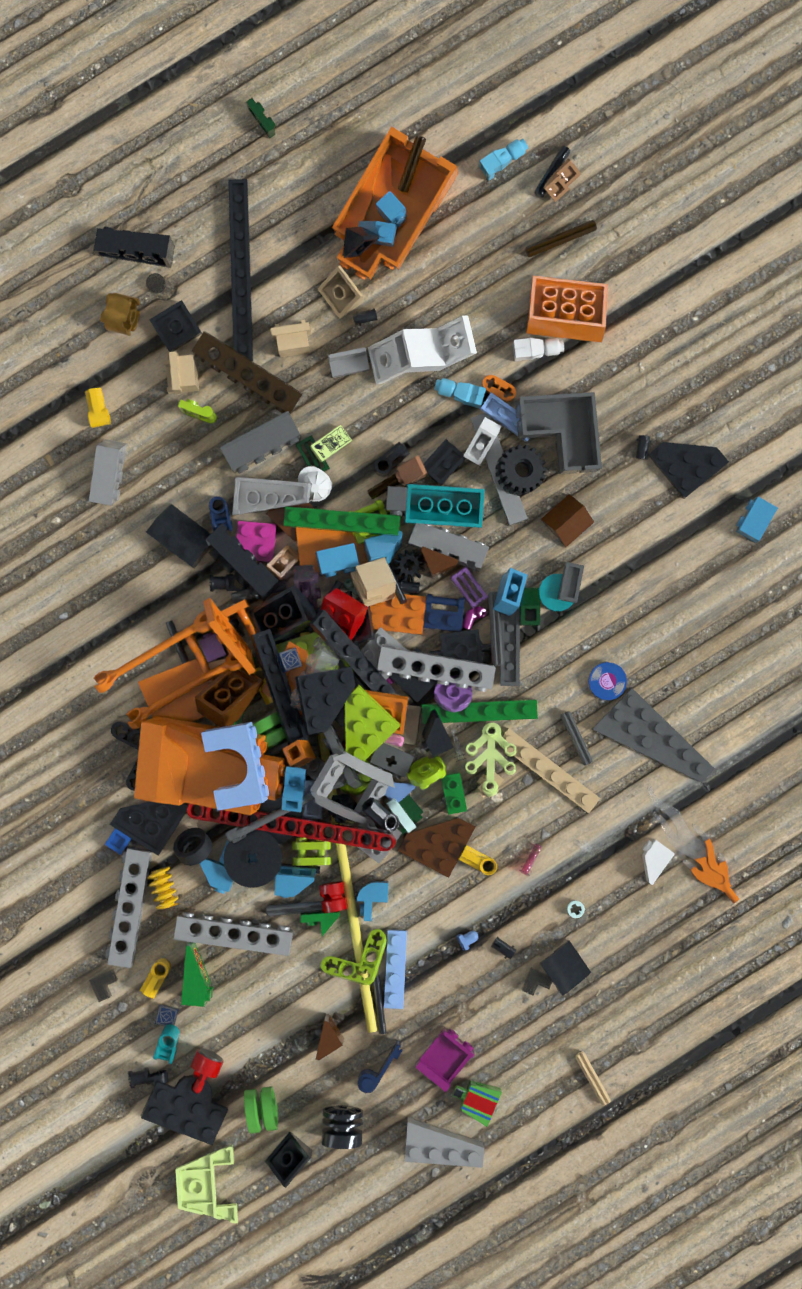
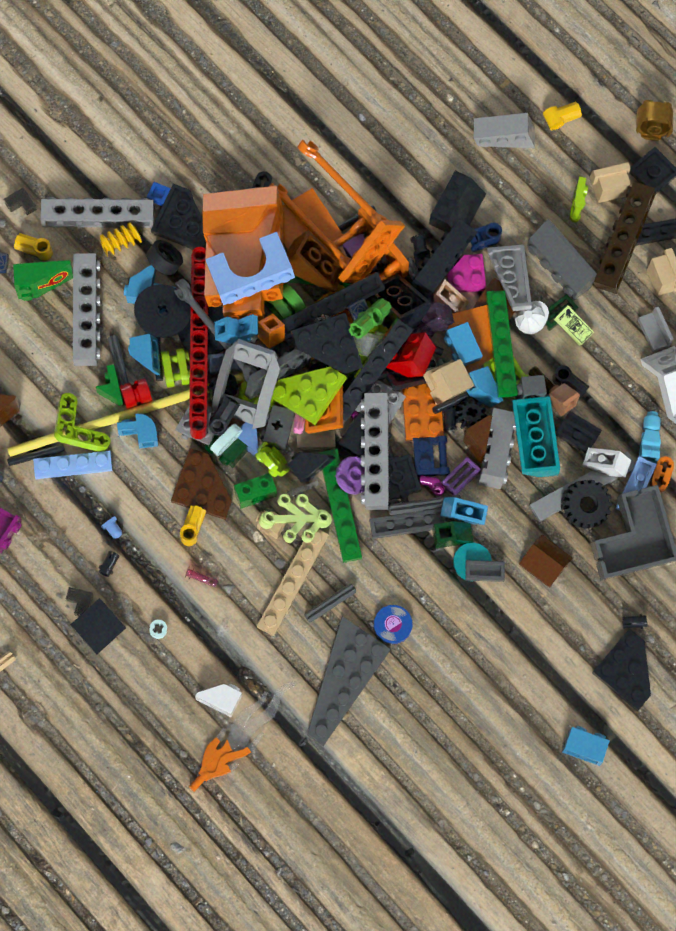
camera: 75 degrees right, 15 degrees down
none -> bright green piece [349,298,392,339]

